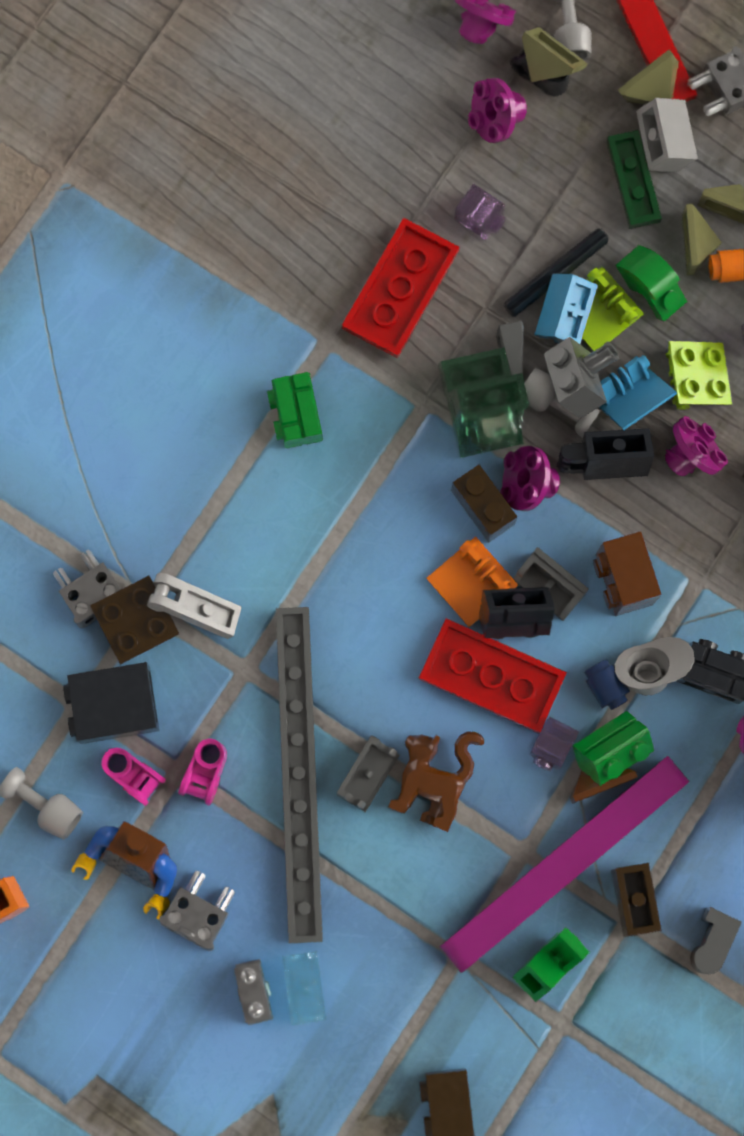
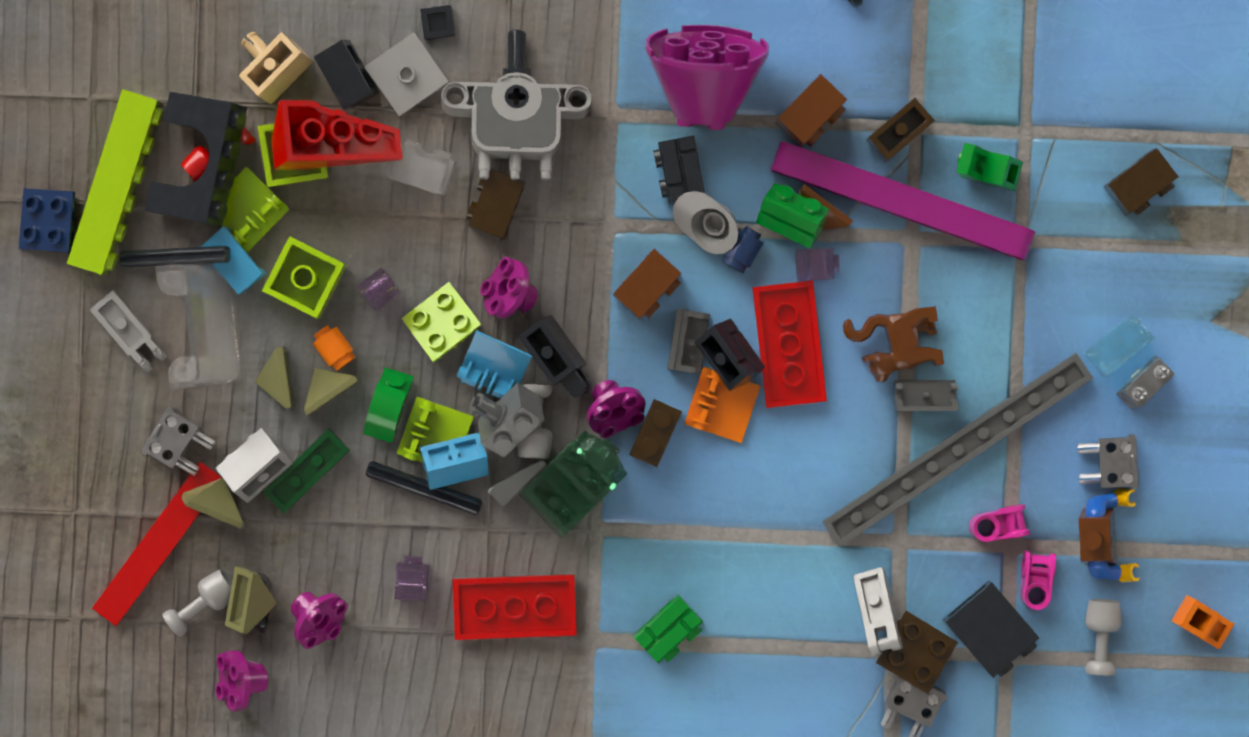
camera: 120 degrees left, 10 degrees up
dark grey leg [690,907,742,974] -> none
none -> reddish brown brick [775,74,847,148]

